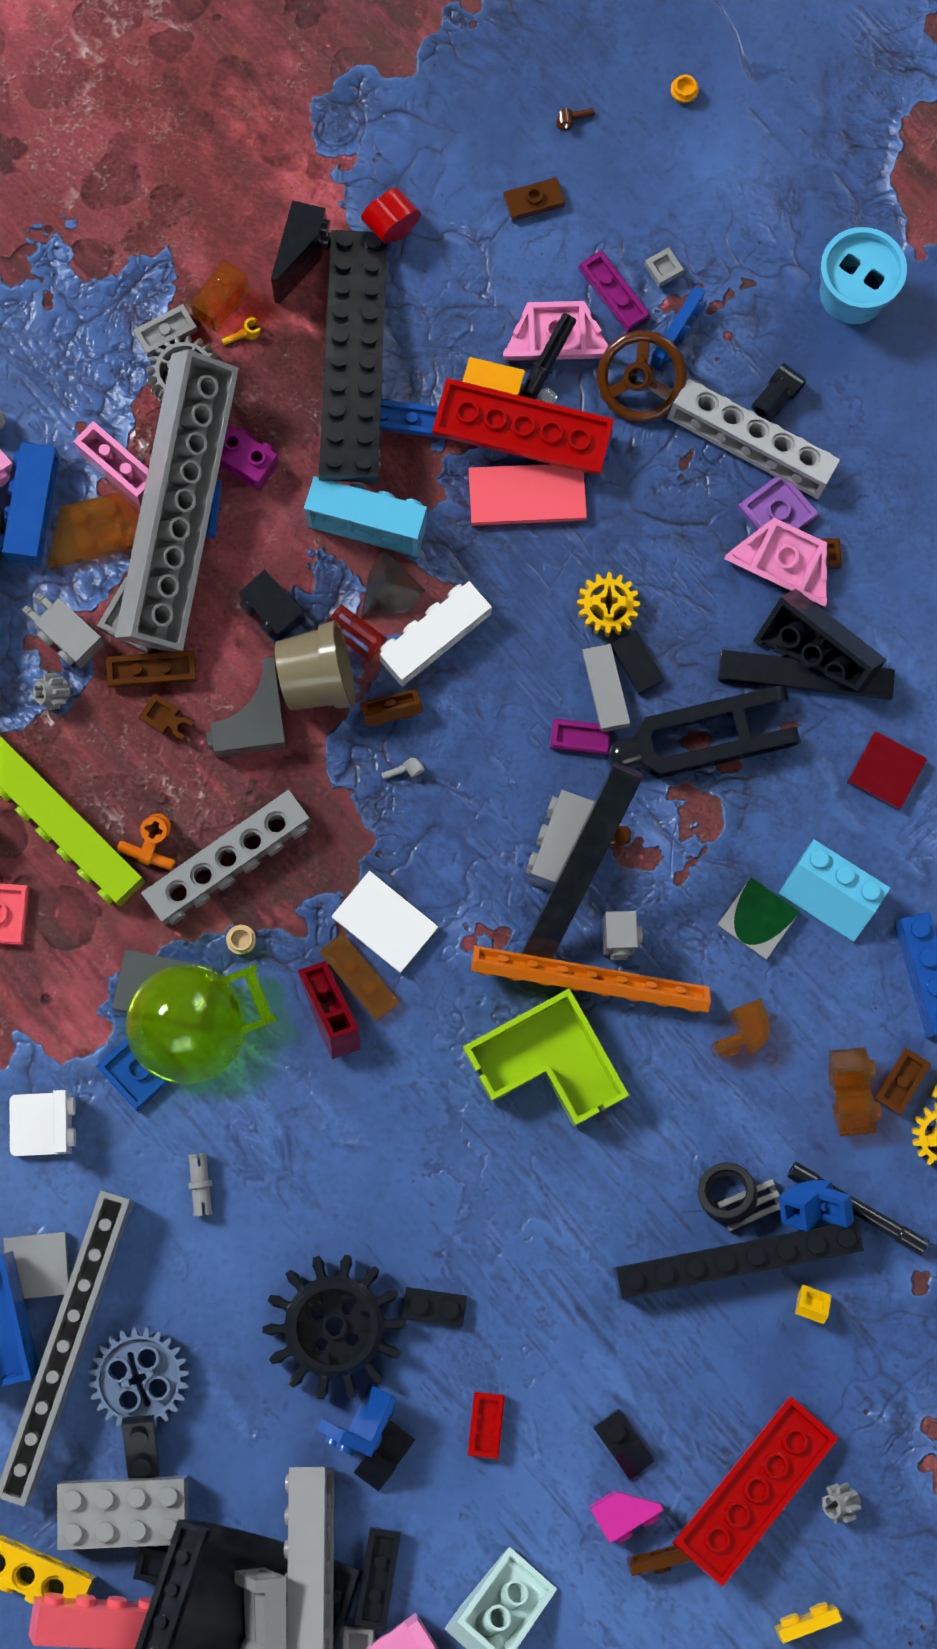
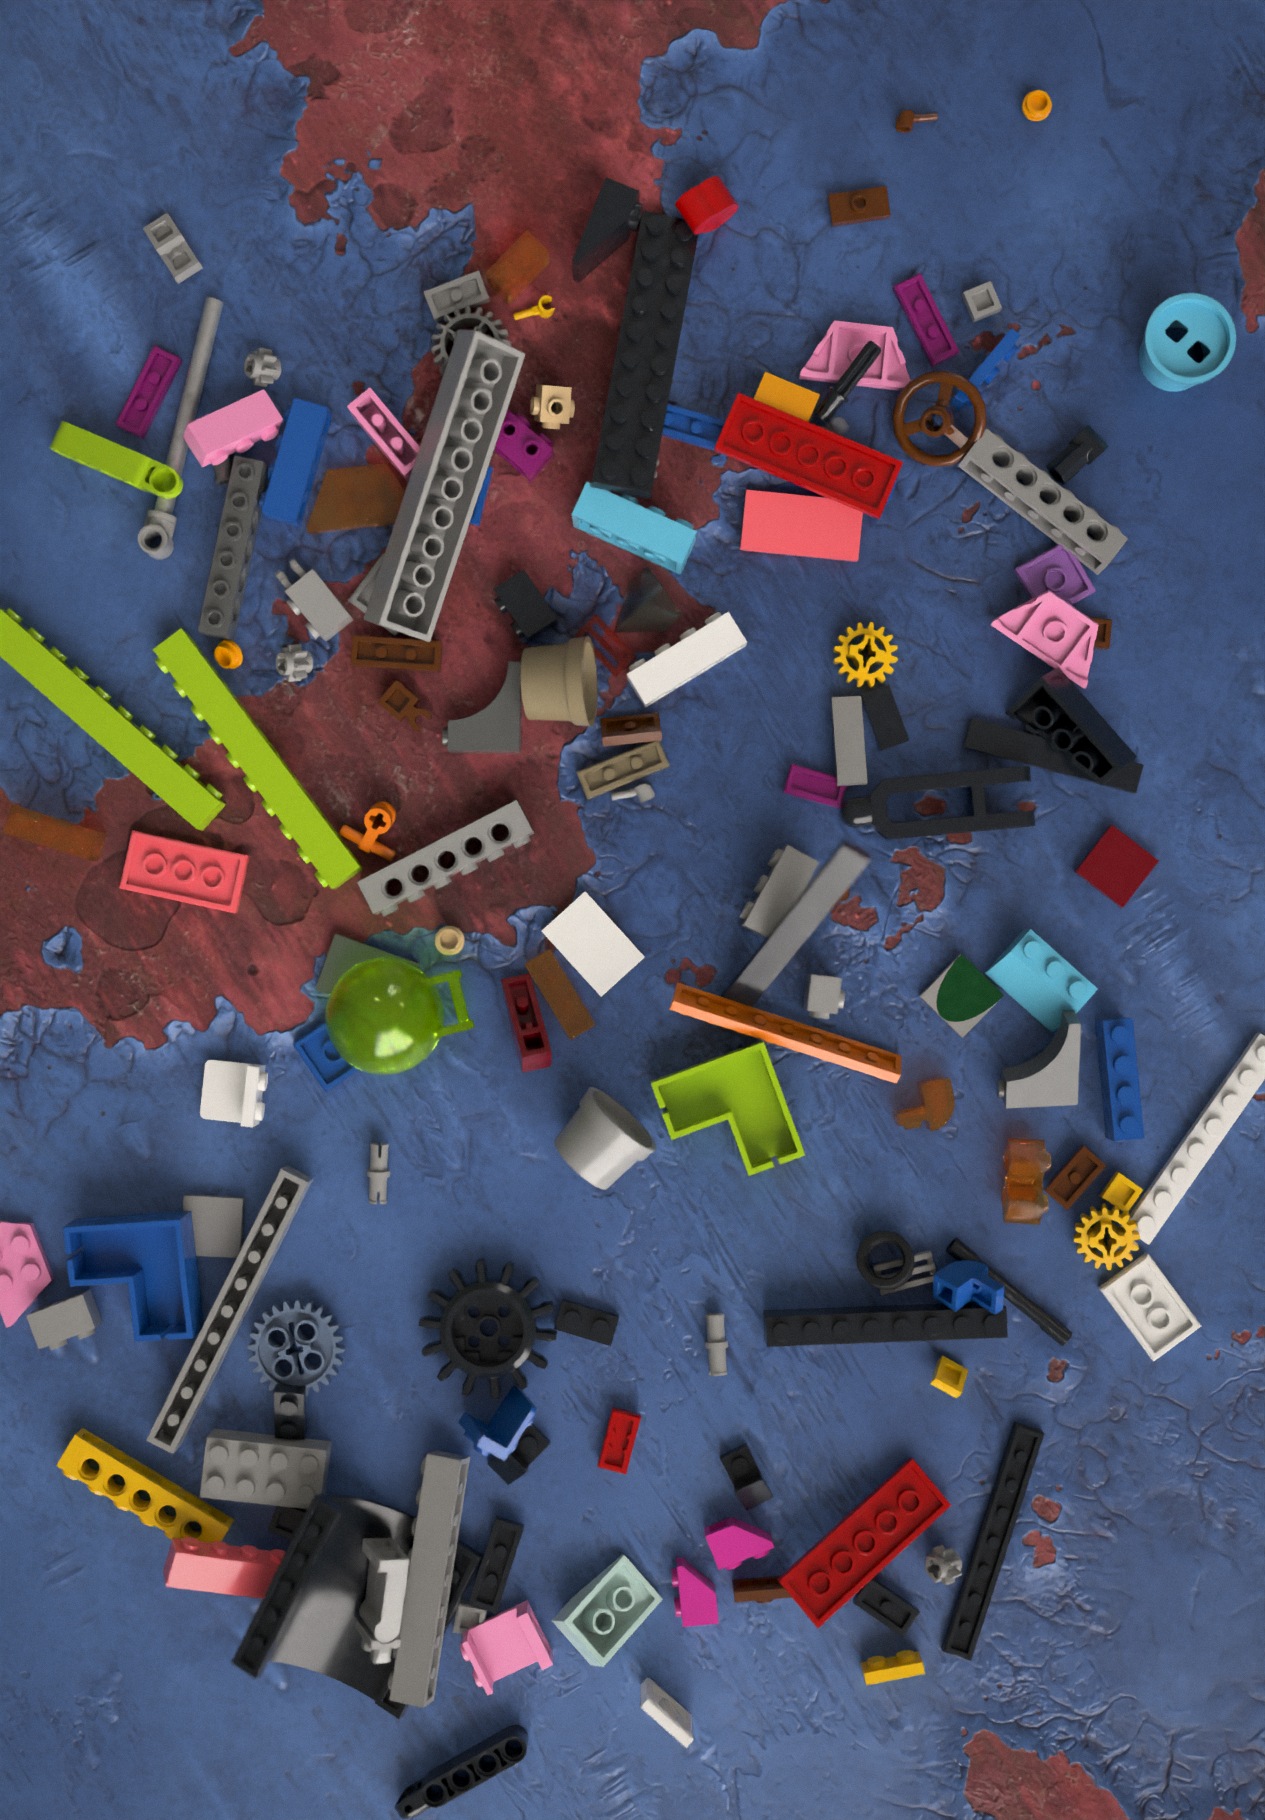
camera: 15 degrees right, 10 degrees up
none -> tan brick [530,384,575,429]
none -> light grey piece [554,1087,657,1190]
none -> dark tan tile [577,741,670,800]
none -> dark pink slope [671,1557,719,1627]
none -> light grey pin [705,1313,728,1376]
none -> black plate [852,1578,920,1637]
none -> black tile [941,1421,1045,1661]
none -> arch [996,1011,1081,1109]

